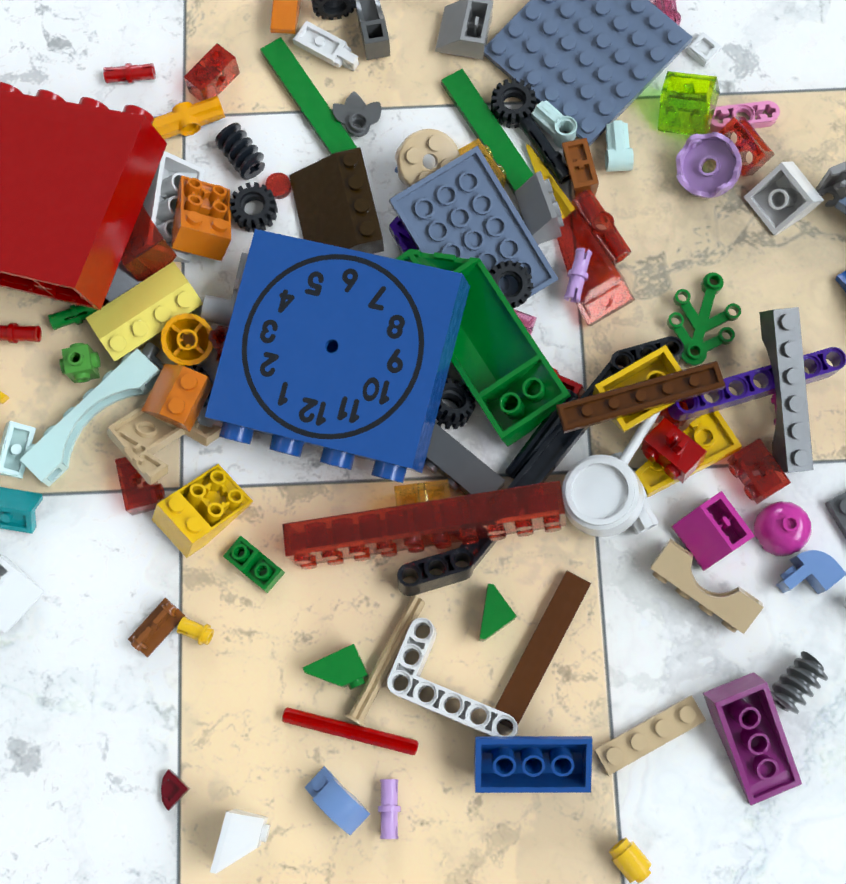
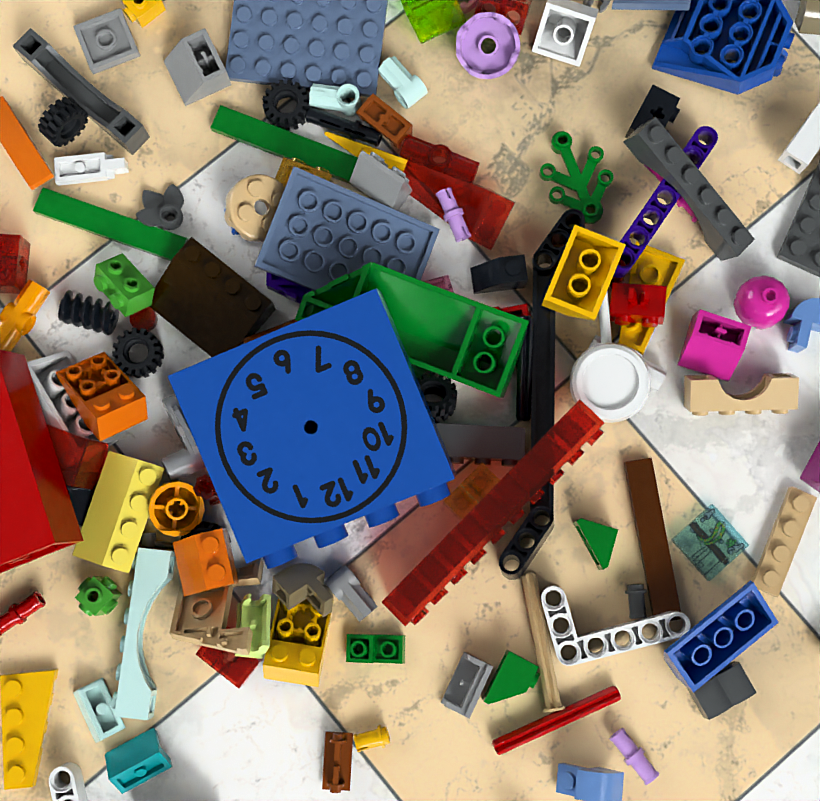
camera: 40 degrees left, 5 degrees up
green pin [48,304,103,330] -> none
black tyre [489,260,533,309] -> none
reddish brown tile [556,361,726,433] -> none
clear red brick [727,438,791,505] -> none
none -> bright green brick [93,253,155,317]
none -> yellowish green hinge [235,594,271,659]
none -> dark tan brick [272,563,334,617]
none -> light grey piece [324,564,378,622]
none -> light grey hinge [441,652,493,719]
none -> black slope [470,254,528,294]
none -> black brick [625,85,680,138]
none -> dark grey pin [625,584,647,619]
none -> clear light blue tile [671,504,749,581]
none -> dark grey brick [687,661,757,720]

